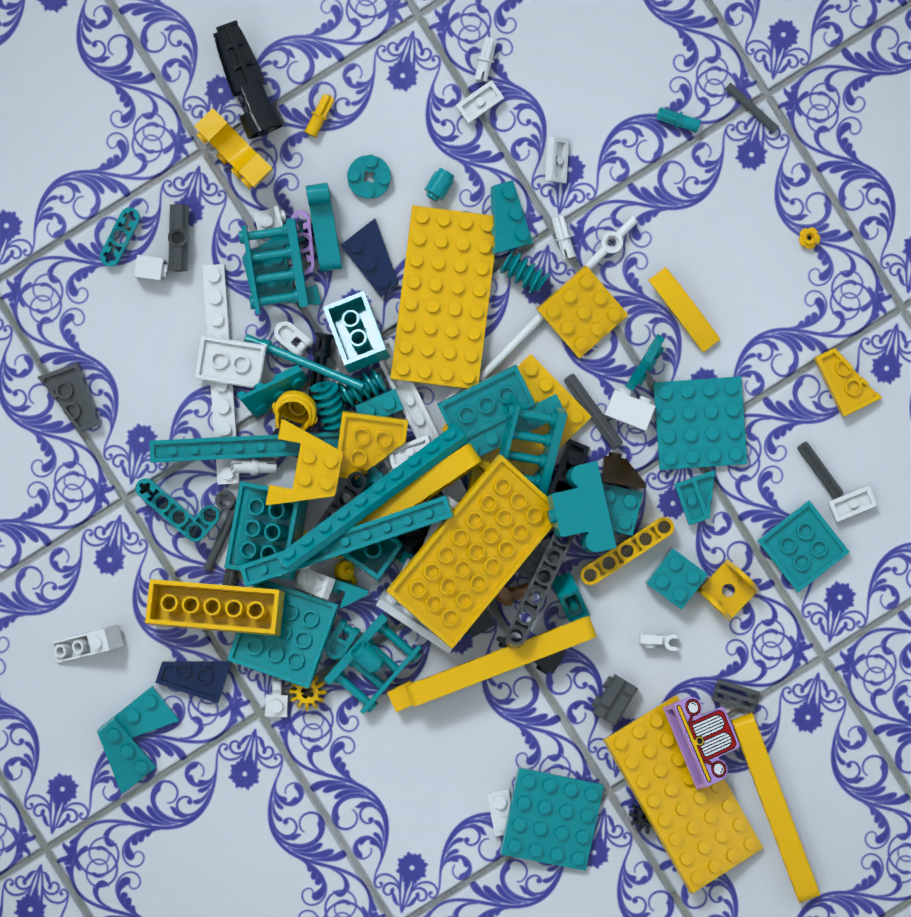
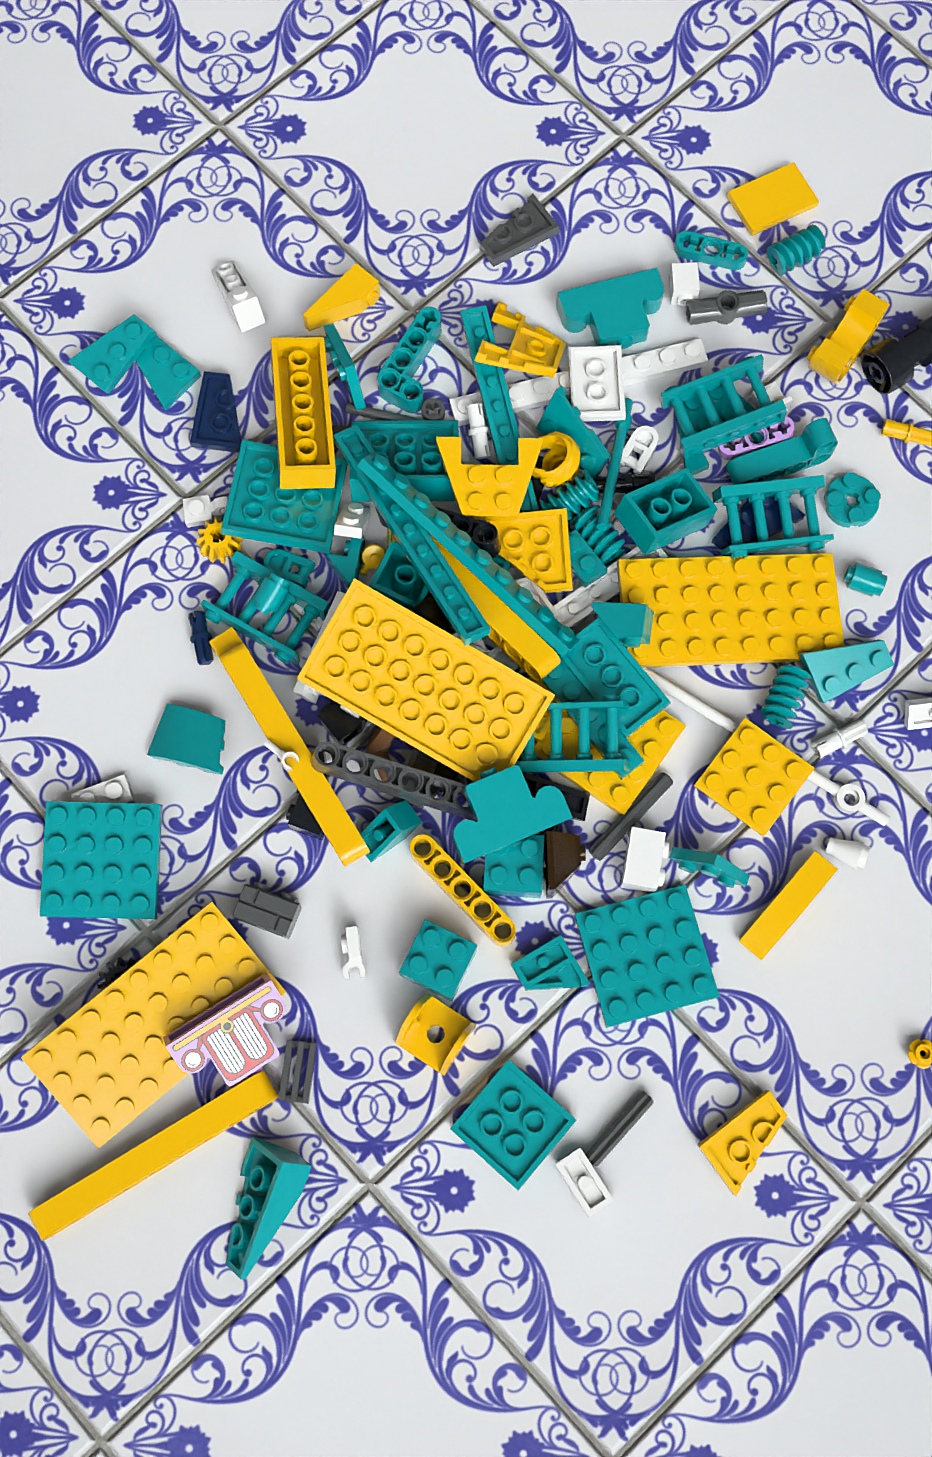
camera: 80 degrees right, 15 degrees down
none -> teal slope [147,704,226,775]
none -> dark blue axle [188,611,214,665]
none -> teal wedge [225,1137,312,1279]
none -> white hand [264,739,299,771]
none -> yellow slope [303,263,380,331]
none -> teal wing [323,323,366,411]
none -> yellow wing [474,301,566,378]
none -> teal brick [556,268,664,349]
none -> teal slope [592,602,654,648]
none -> teal fence [712,475,834,559]
none -> yellow tile [727,162,819,236]
none -> teal piece [767,224,826,276]
none -> white cone [825,837,871,869]

